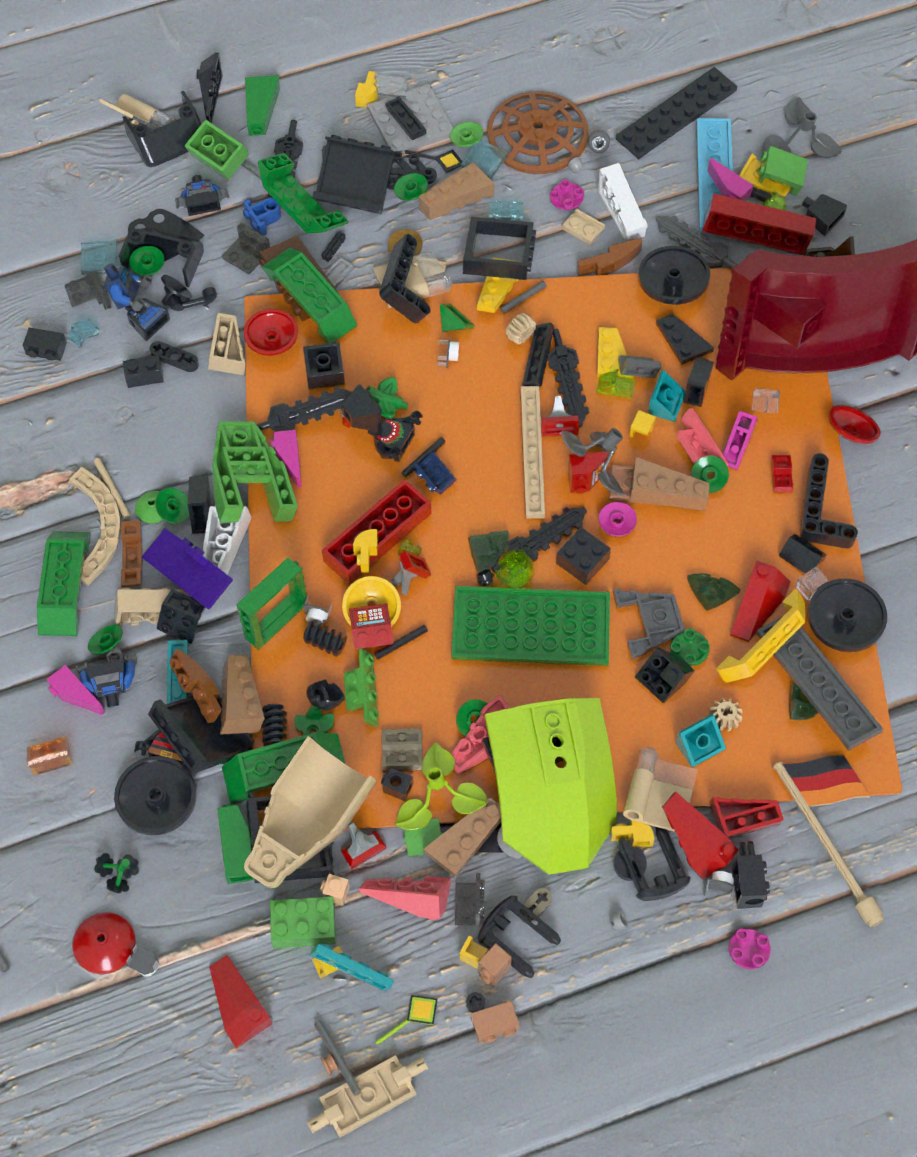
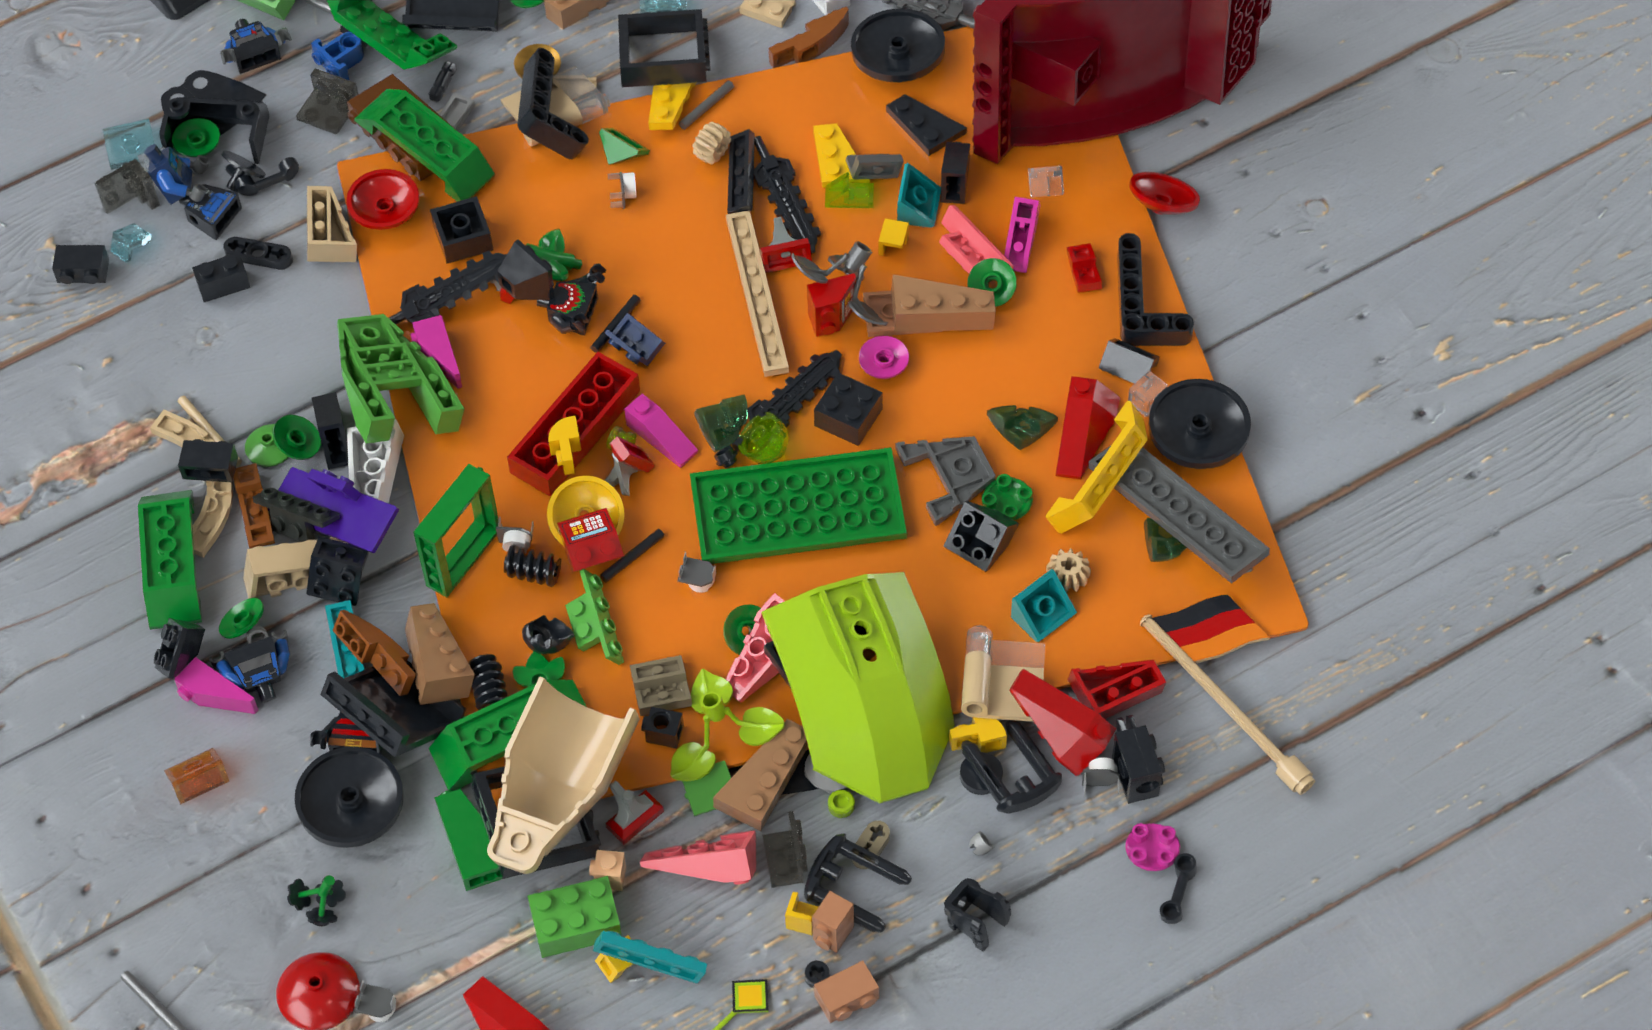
camera: 10 degrees left, 5 degrees down
none -> black slope [154,618,205,679]
none -> black brick [178,439,238,483]
none -> pearl dark grey bracket [252,488,340,542]
none -> dark pink slope [624,394,698,468]
none -> dark grey piece [677,552,716,593]
none -> lime tile [828,790,855,818]
none -> black piece [944,878,1011,951]
none -> black bar [1160,853,1197,924]

